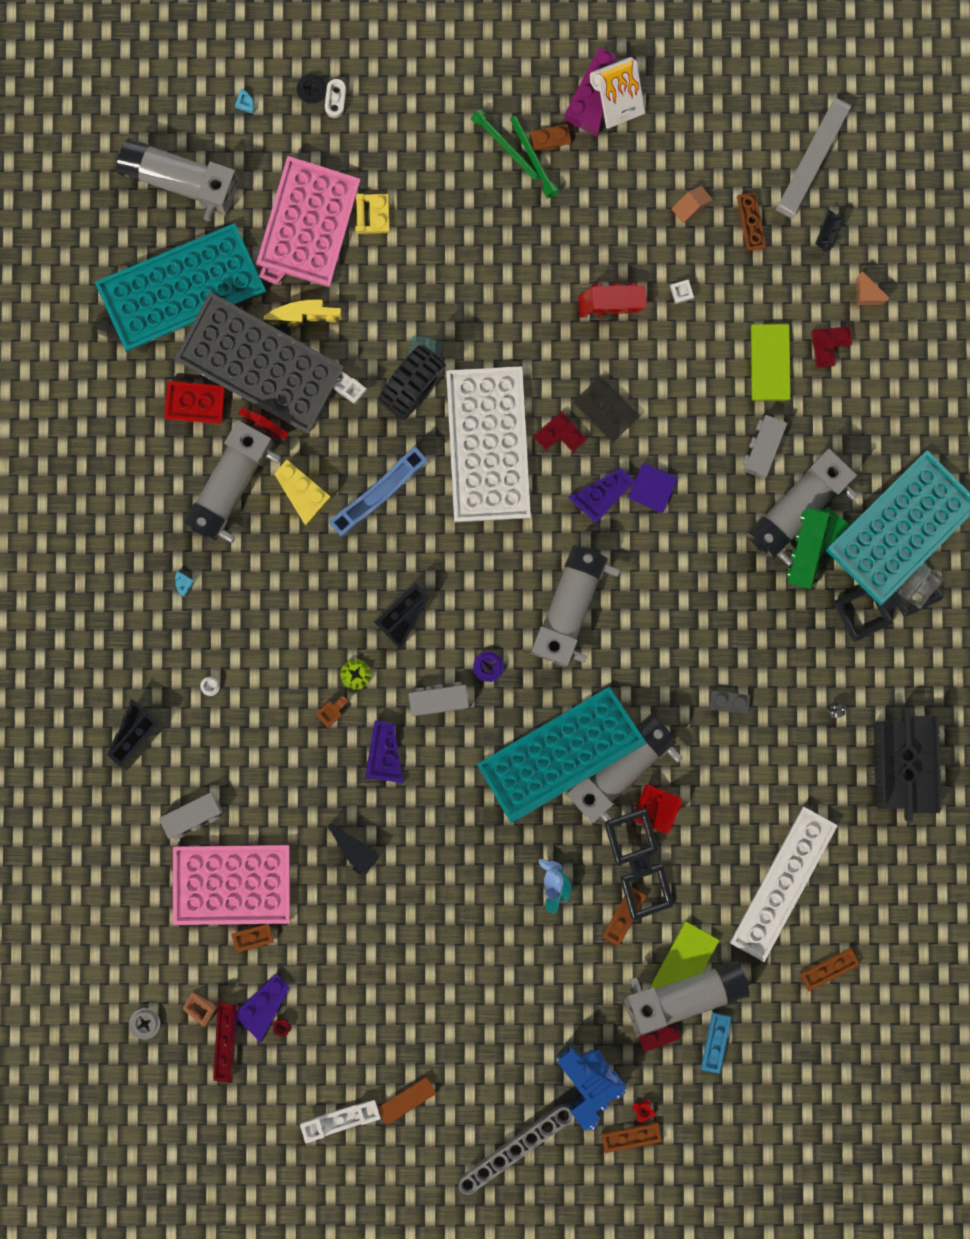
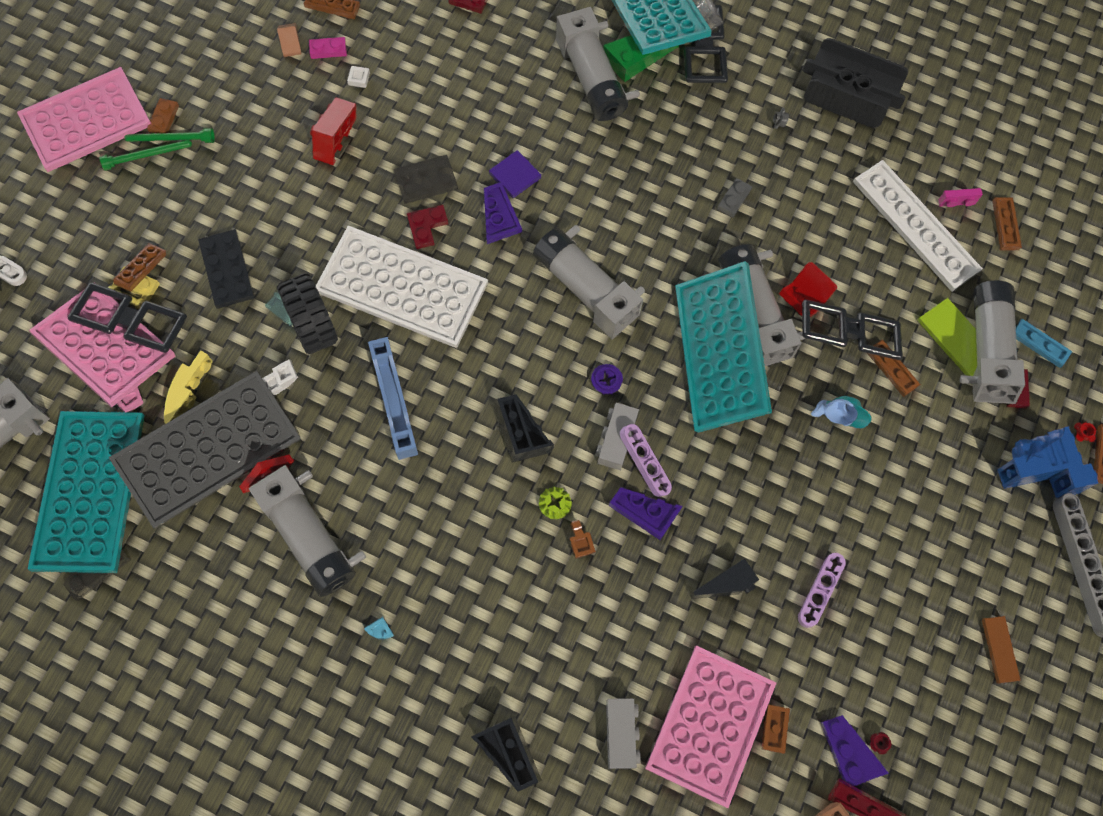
camera: 70 degrees left, 15 degrees down
red plate [164,381,225,425] -> none
white plate [200,677,220,696] -> none
light yellow wedge [274,460,332,528] -> none
white slope [300,1100,380,1144] -> none
magenta wedge [564,47,616,137] -> none
white door [590,57,645,128] -> none
light grey brick [742,415,787,479] -> none
lime tile [750,324,790,401] -> none
green wedge [787,507,832,589] -> none
none -> bright pink plate [17,67,151,172]
none -> black bar [68,282,187,353]
none -> dark orange tile [113,243,166,292]
none -> black plate [198,229,255,309]
none -> dark pink plate [309,37,347,59]
none -> lavender beam [620,424,671,497]
none -> lavender beam [798,553,846,628]
none -> dark pink plate [938,188,983,207]

